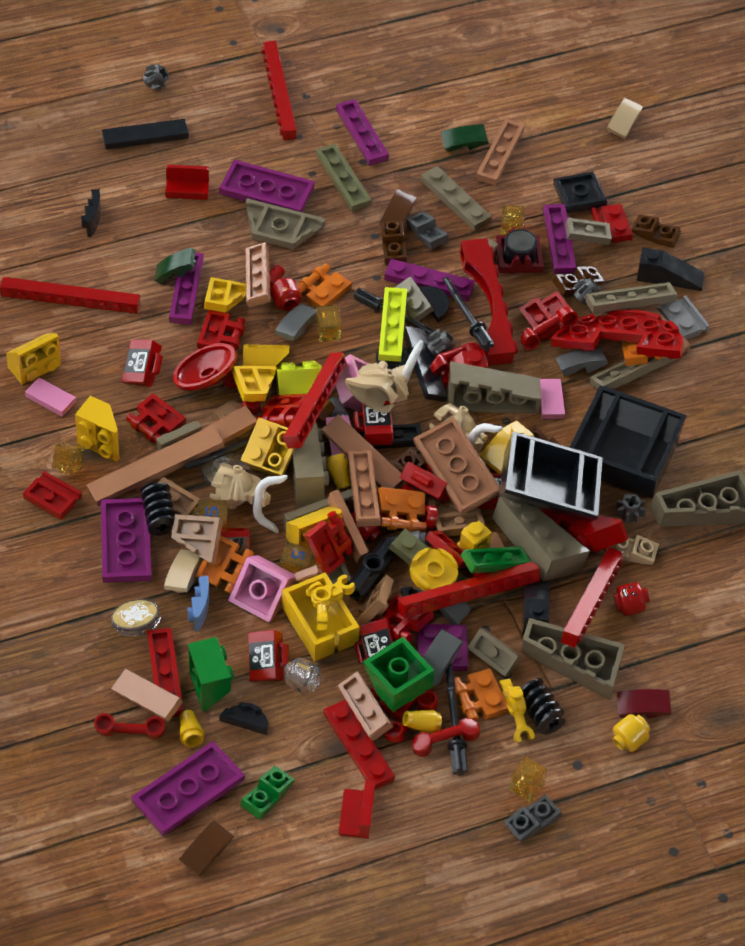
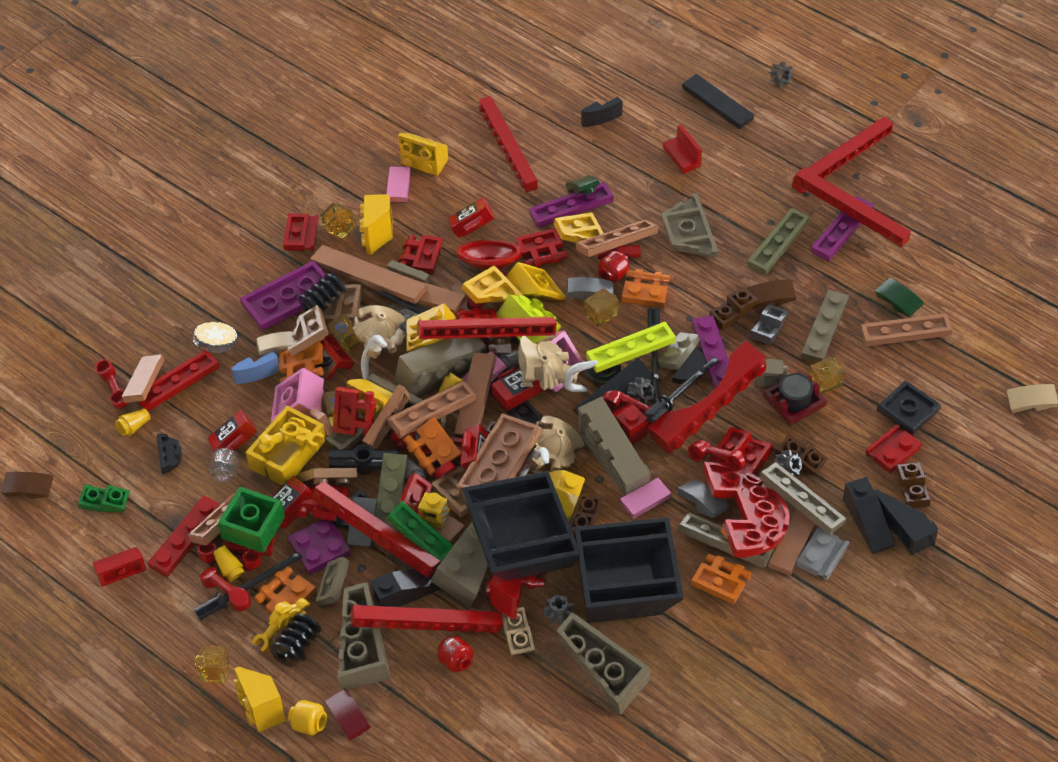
camera: 65 degrees right, 0 degrees up
magenta plate [131,741,245,837] -> none
green slope [188,637,234,712] -> none
magenta plate [219,159,315,212] -> none
yellow tile [409,548,458,591] -> none
dark grey slope [423,630,464,686] -> none
dark grey slope [504,794,562,842] -> none
magenta plate [543,204,576,274] -> none
dark tan plate [565,218,612,245] -> none
none -> yellow slope [233,667,286,733]
none -> orange plate [691,553,752,605]
none -> red piece [795,167,911,248]
none -> black slope [875,489,938,555]

